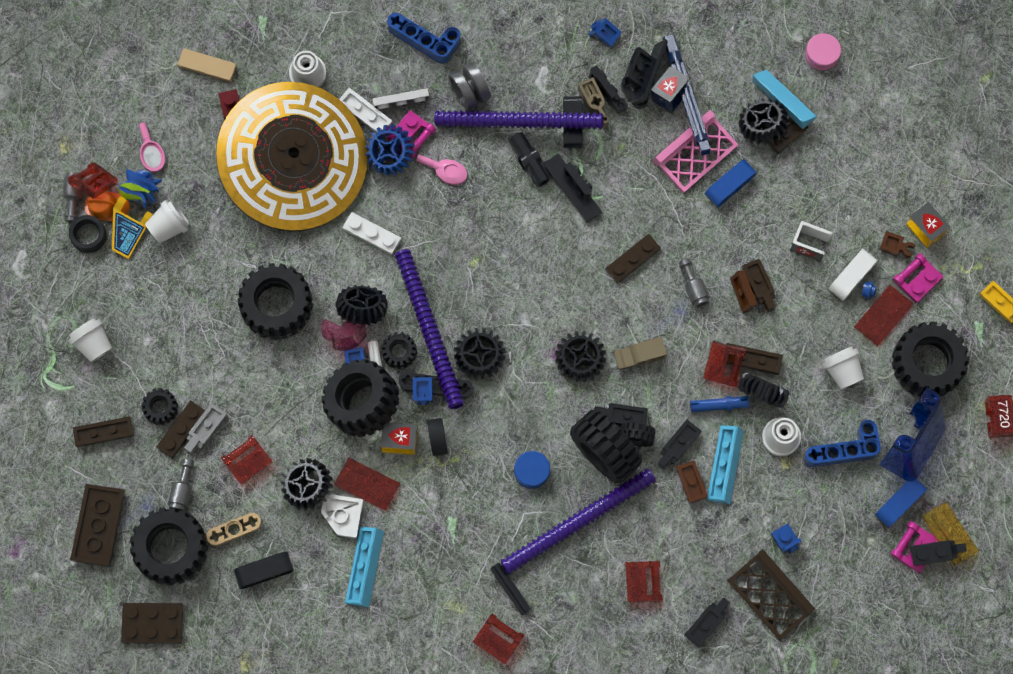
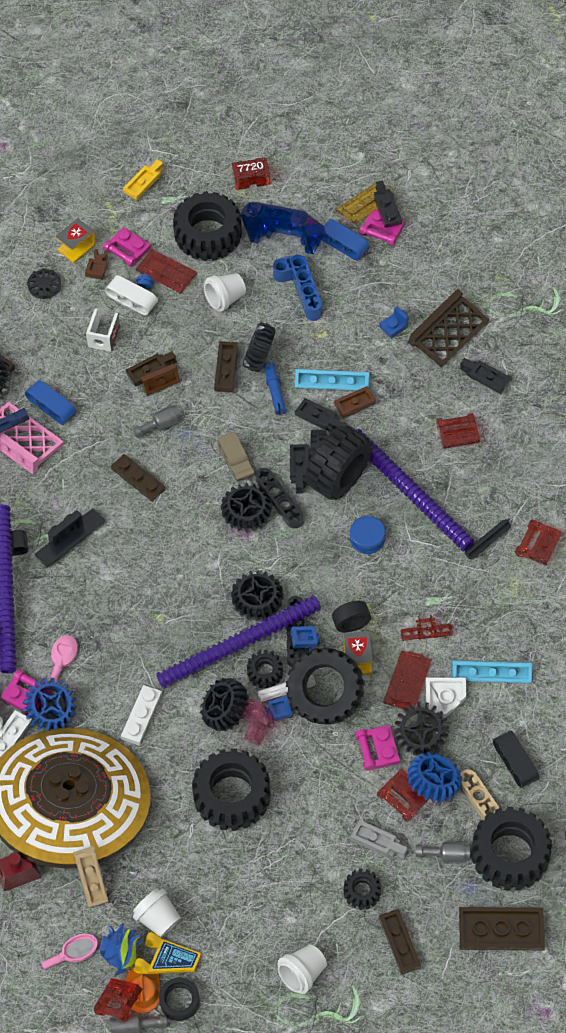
camera: 95 degrees left, 15 degrees down
dark brown plate [156,400,205,459] -> none
black piece [508,132,551,187] -> none
clear red plate [703,341,747,387] -> none
white piece [762,417,801,456] -> none
none -> black wheel [27,268,61,299]
none -> tan tile [73,846,109,907]
none -> black beam [256,468,303,528]
none -> dark pink plate [355,725,400,771]
none -> clear red piece [400,615,453,641]
none -> blue gear [407,752,462,803]

